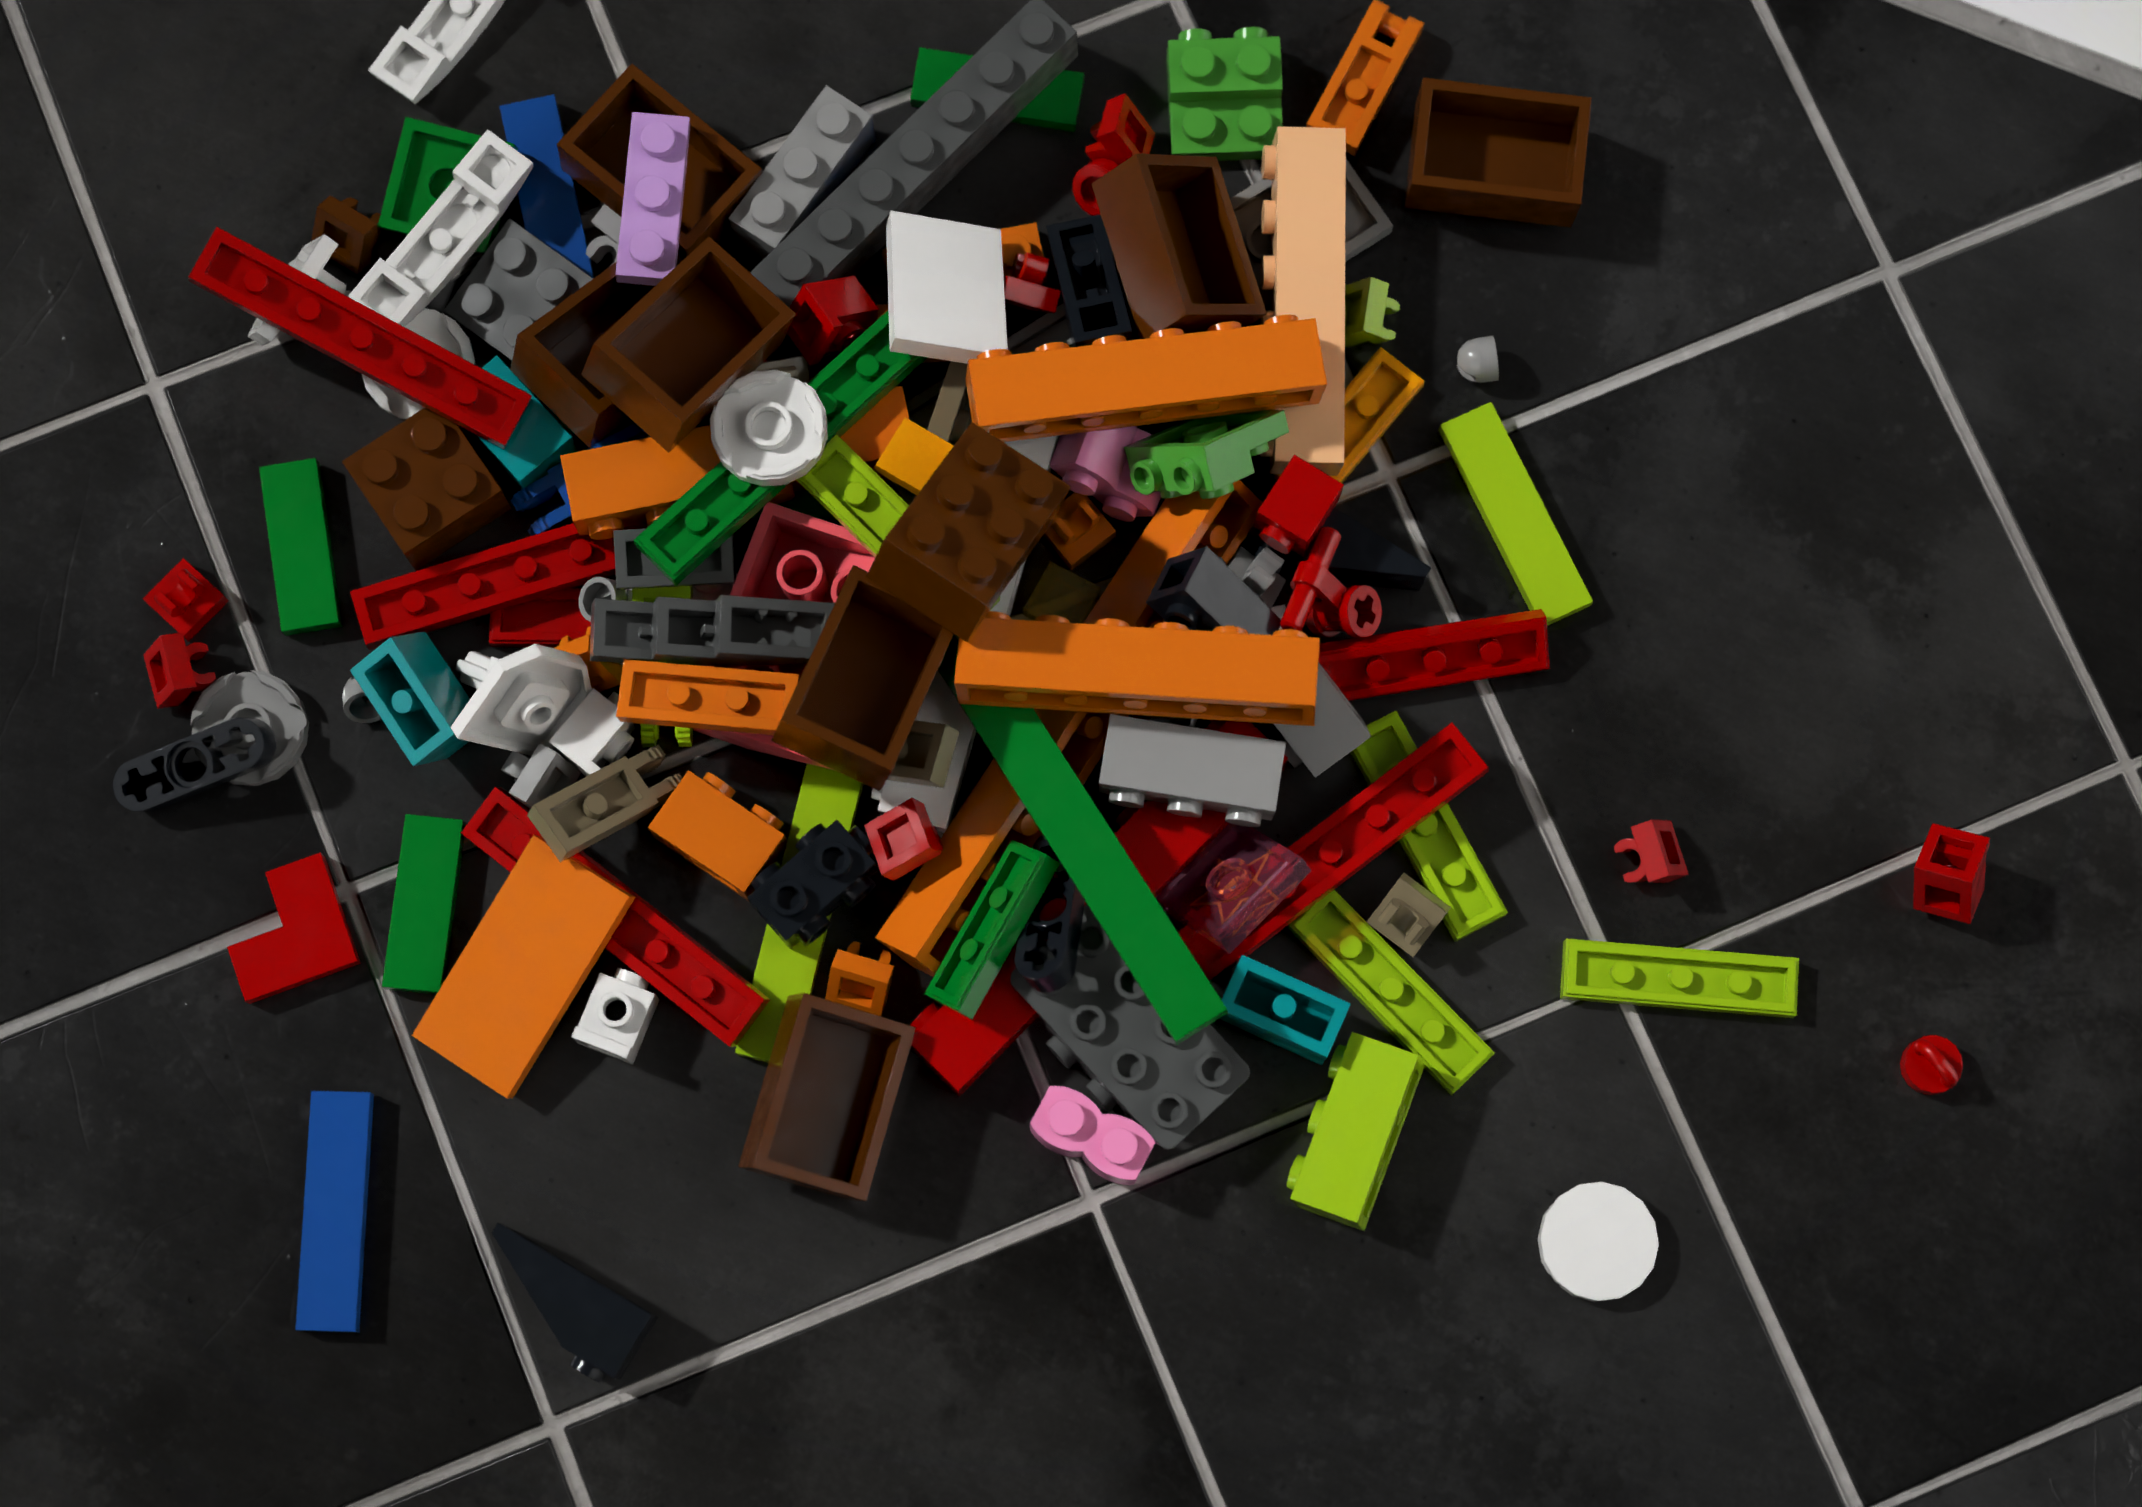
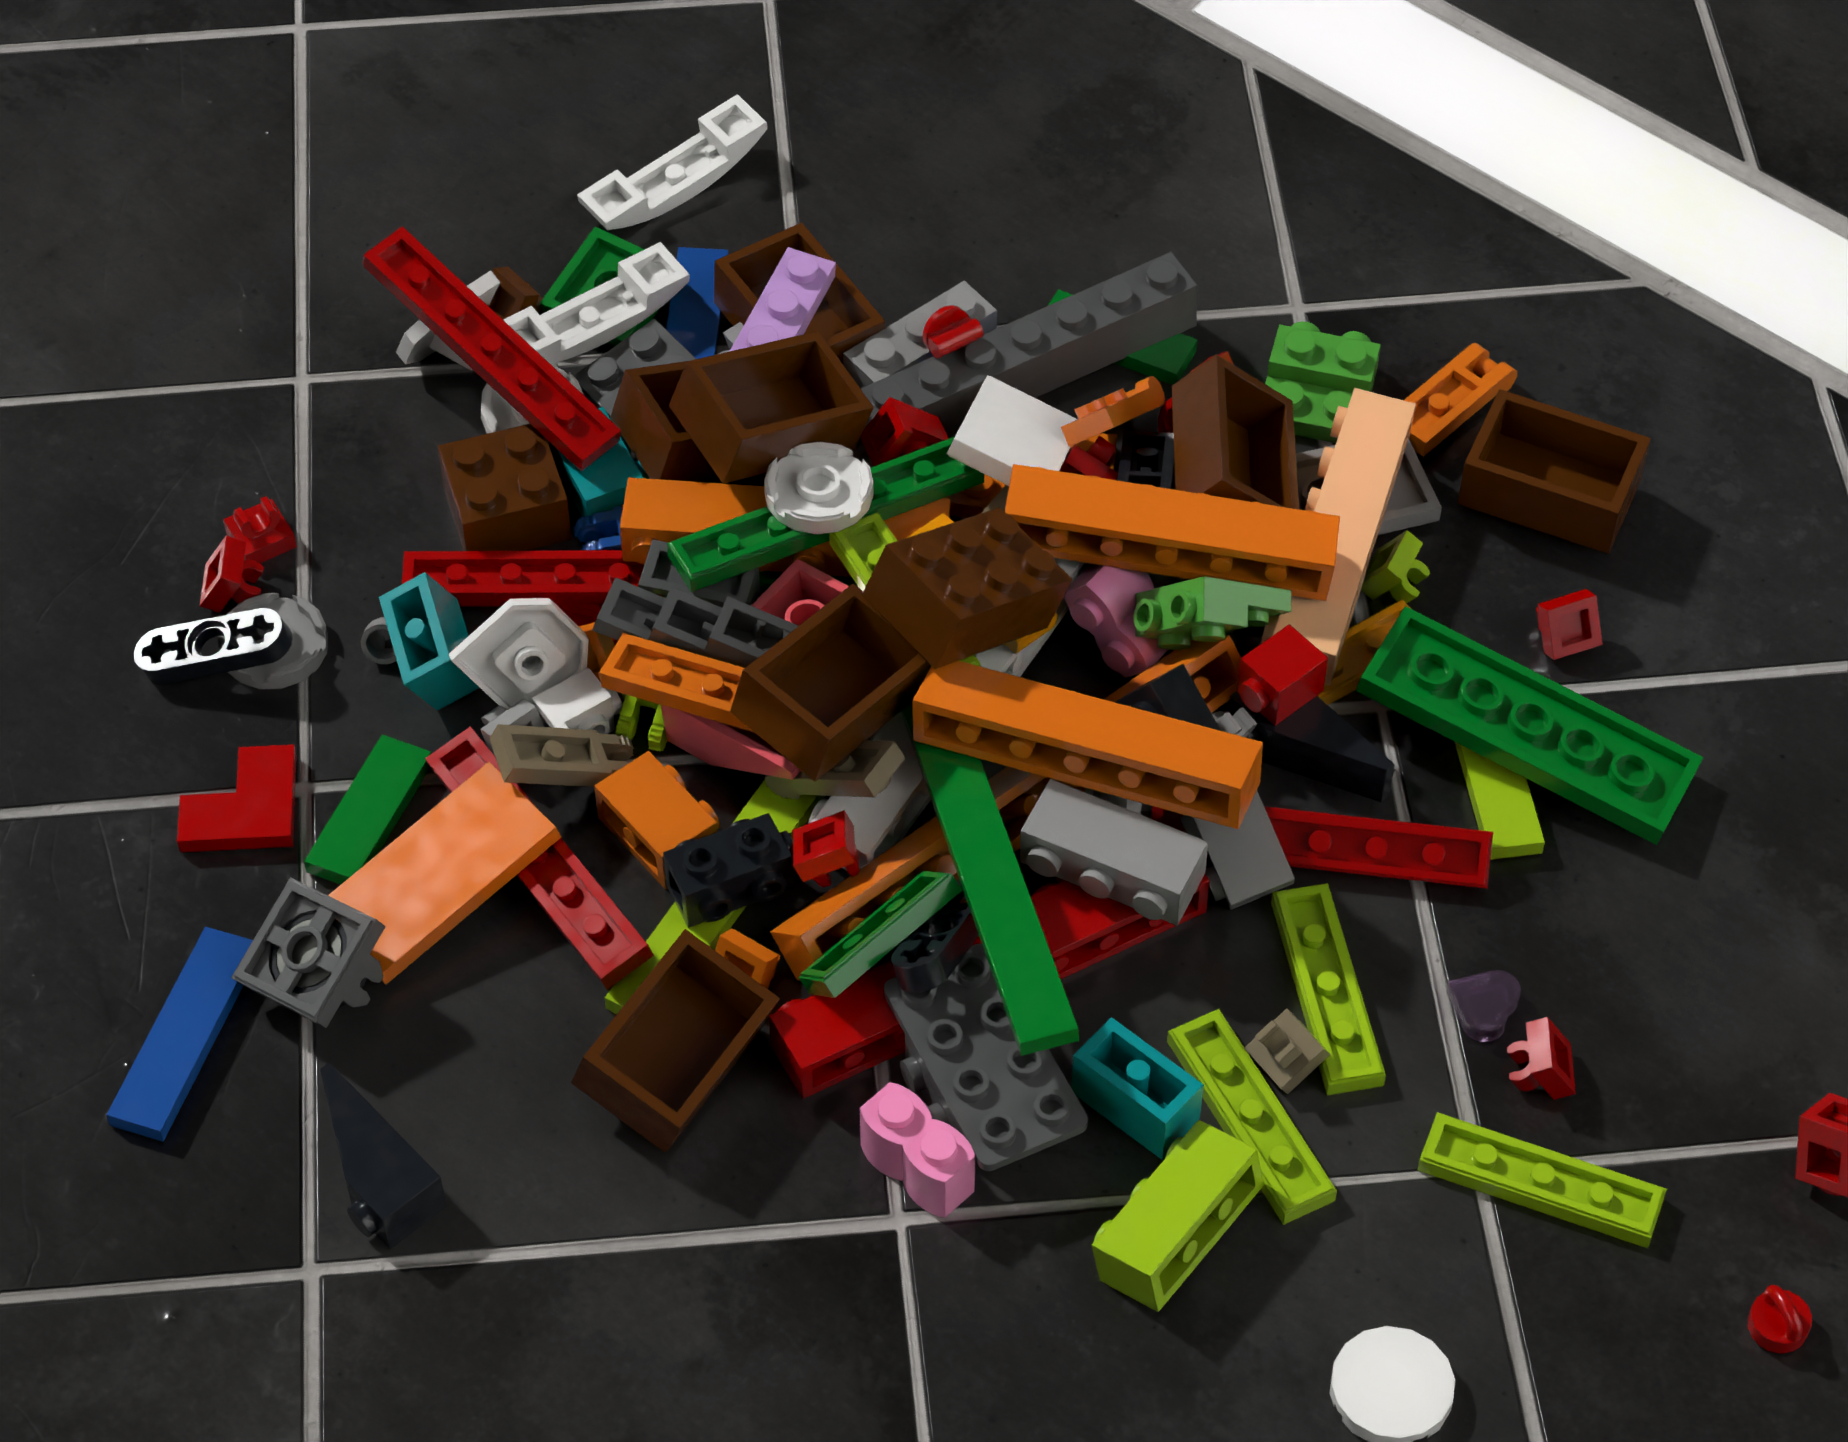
camera: 20 degrees right, 25 degrees down
green tile [259,458,342,636] -> none
white brick [571,968,659,1065] -> none
orange tile [1043,492,1116,571] -> none
clear pink tile [1156,823,1311,954] -> none
red plate [1178,722,1489,984] -> none
red piece [1280,527,1382,637] -> none
light grey hinge [1457,336,1499,383] -> none
none -> dark grey piece [231,877,386,1028]
none -> red plate [923,305,984,359]
none -> orange plate [1061,376,1165,446]
none -> green plate [1356,606,1704,845]
none -> clear purple tile [1447,970,1521,1042]
none -> red tile [1536,589,1603,660]

